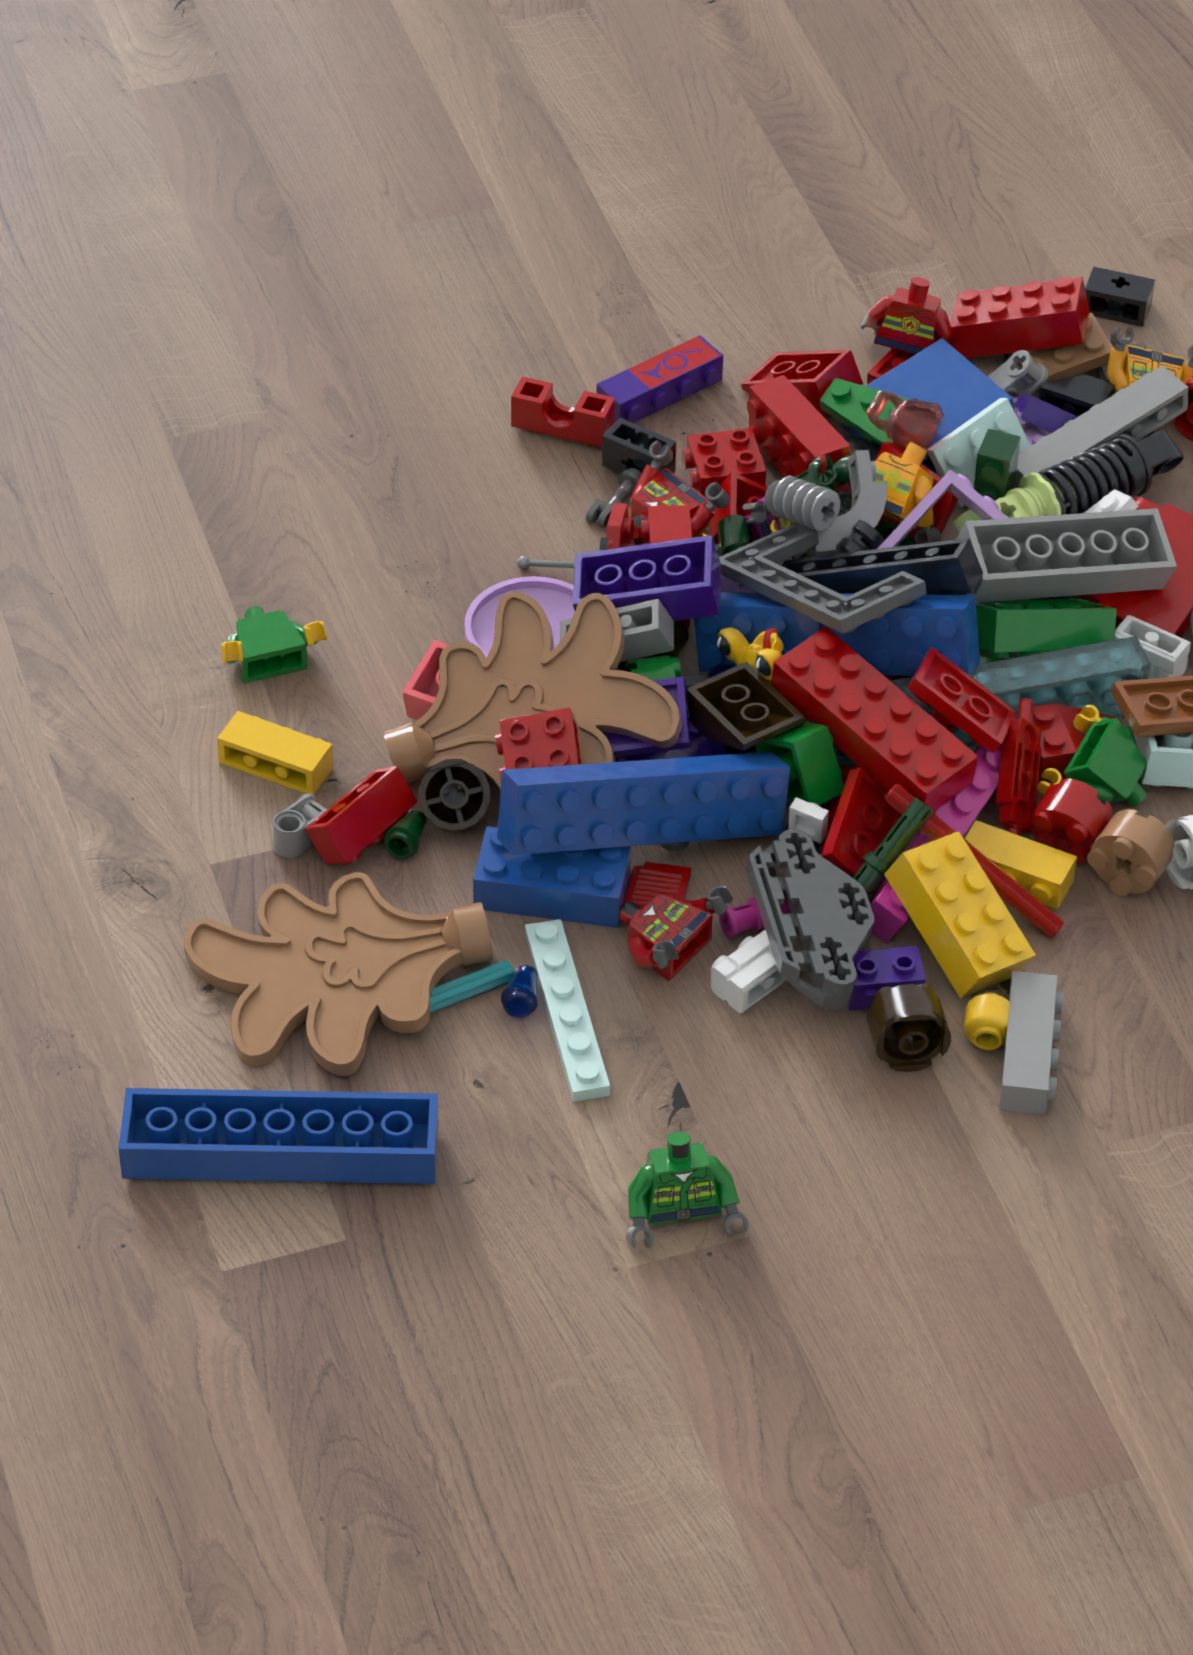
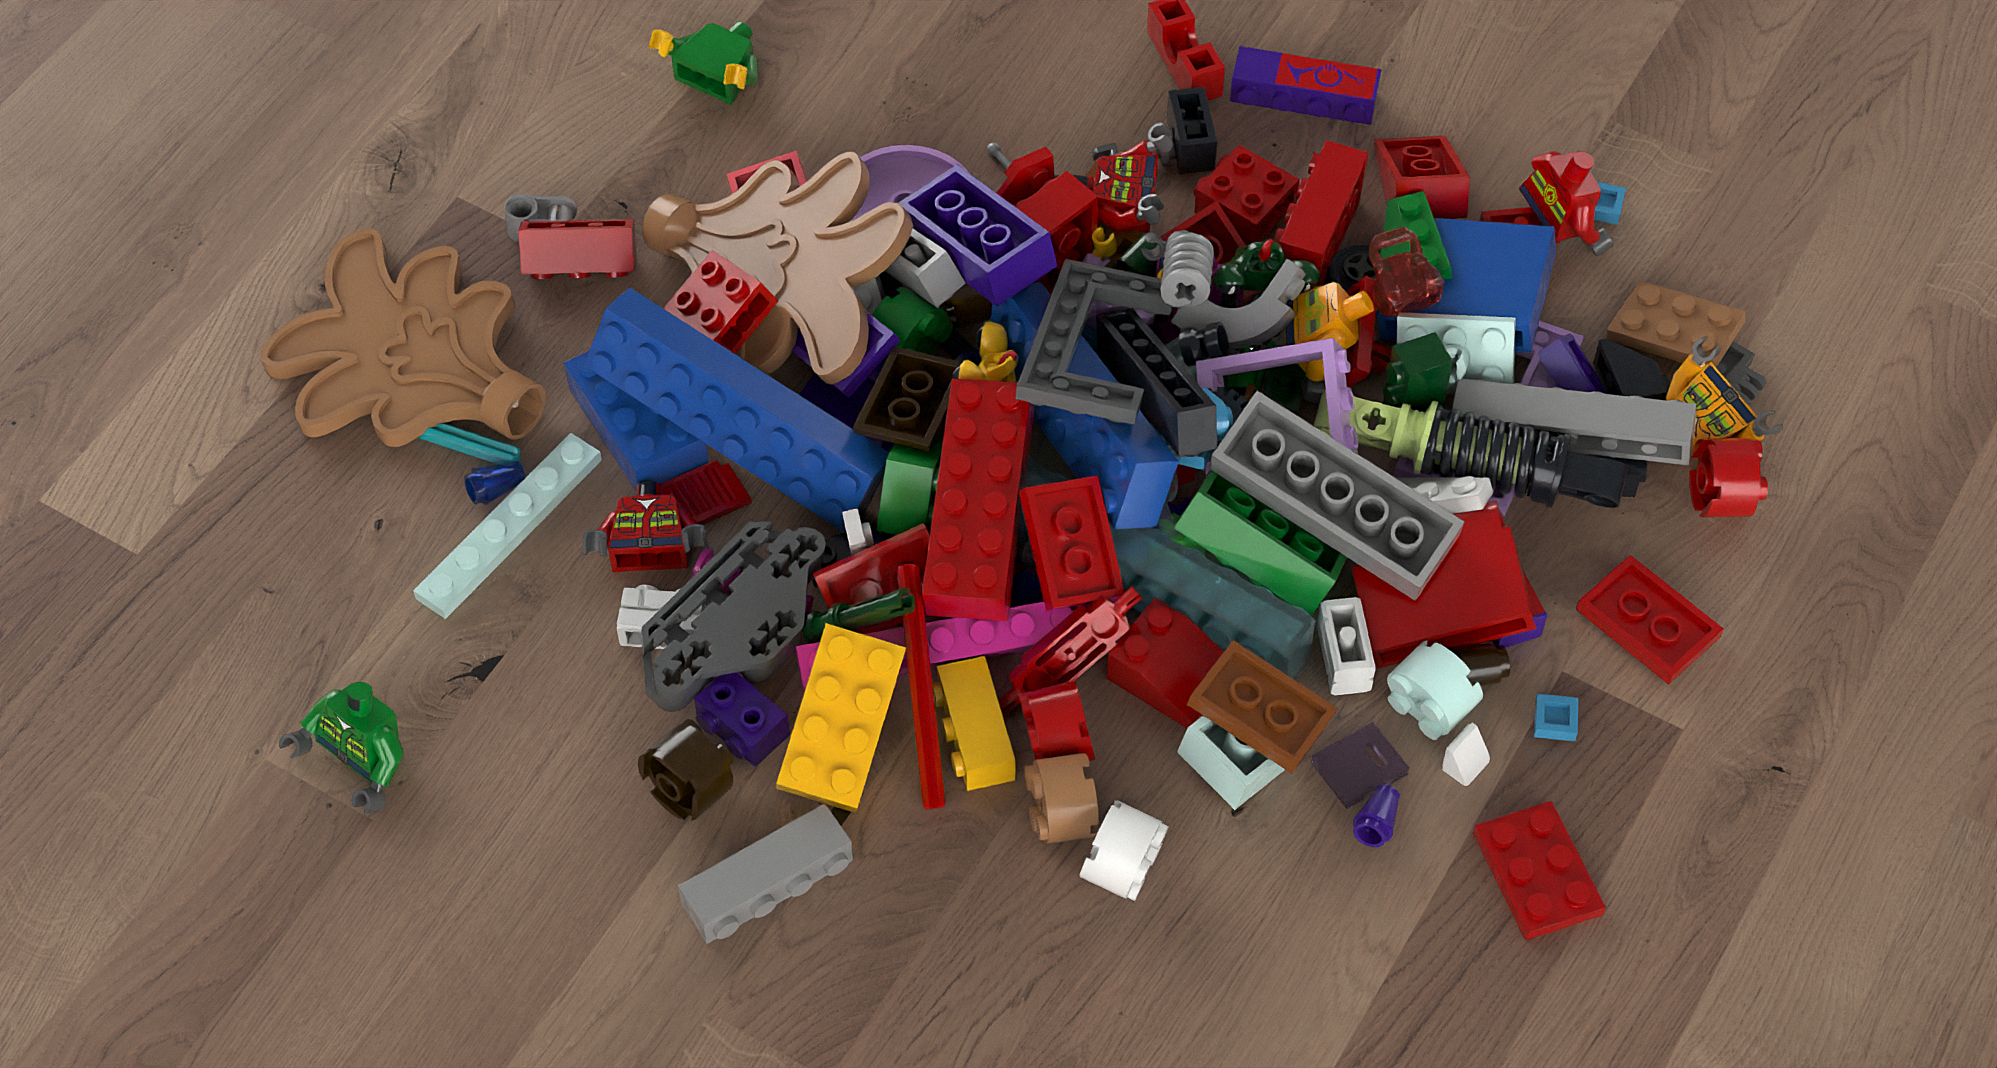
camera: 50 degrees right, 10 degrees up
blue brick [118,1088,439,1184] -> none
yellow brick [217,711,333,795] -> none
dark green cone [385,810,427,859] -> none
dark brown cylinder [419,759,491,831] -> none
red brick [950,277,1090,359] -> none
yellow head [964,993,1010,1050] -> none
light grey piece [987,350,1049,398] -> none
green torso [1037,705,1147,806] -> none
black brick [1085,266,1155,327] -> none

